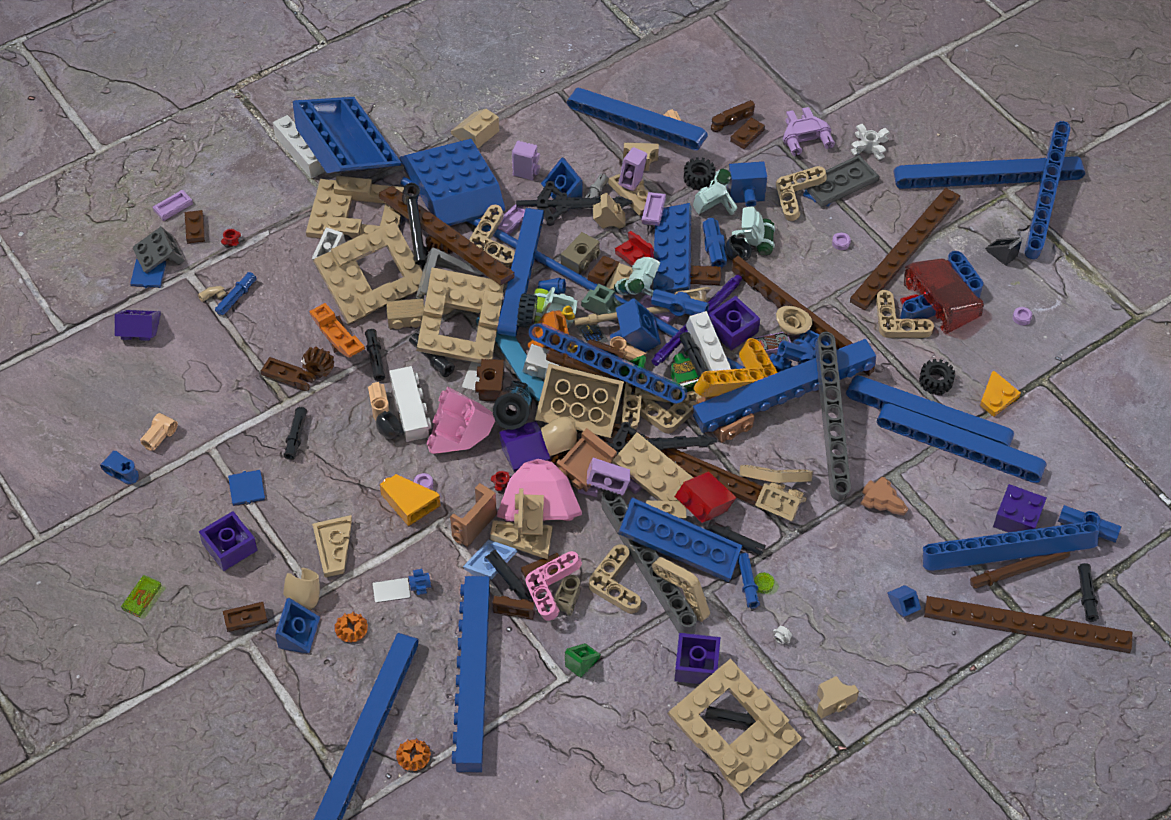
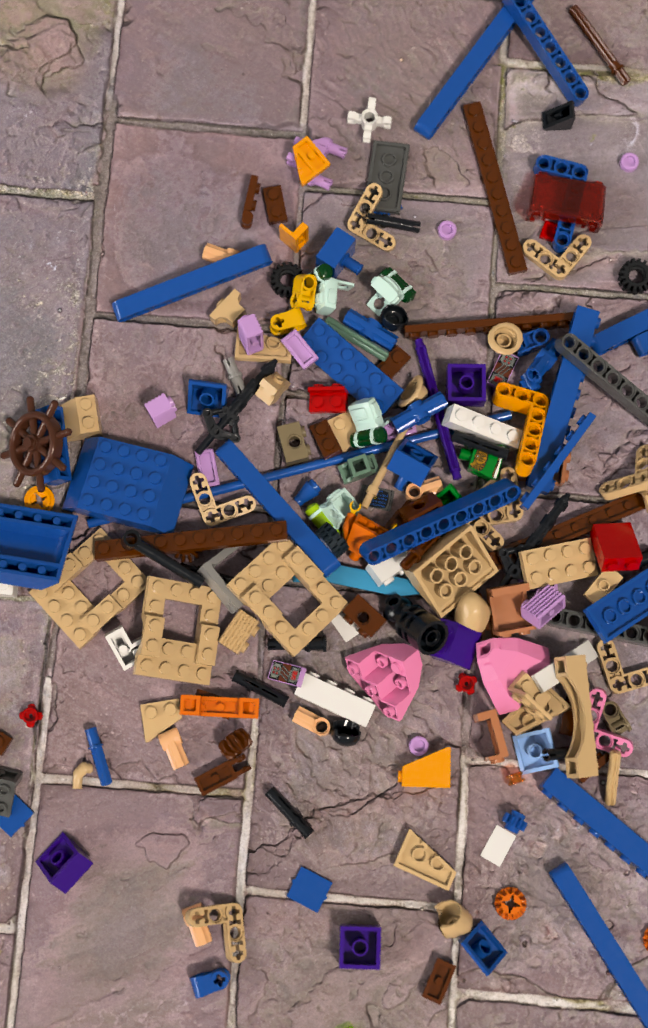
camera: 50 degrees left, 25 degrees up
none -> reddish brown brick [0,396,72,493]
none -> light orange gear [24,486,55,511]
none -> tan wing [140,698,183,743]
none -> light nougat piece [158,727,190,770]
none -> tan beam [185,903,246,963]
none -> tile [267,660,307,688]
none -> yellow piece [269,308,307,336]
none -> light orange panel [279,222,309,253]
none -> yellow piece [290,274,317,311]
none -> light orange wing [293,136,331,187]
none -> sand green axle [325,316,389,361]
none -> black pin [364,212,421,234]
none -> clear orange bush [505,771,525,786]
none -> blue plate [519,412,596,511]
none -> white slope [531,640,599,693]
none -> tan arch [554,655,599,778]
none -> reddish brown axle [569,5,631,86]
none -> tan axle [604,750,621,806]

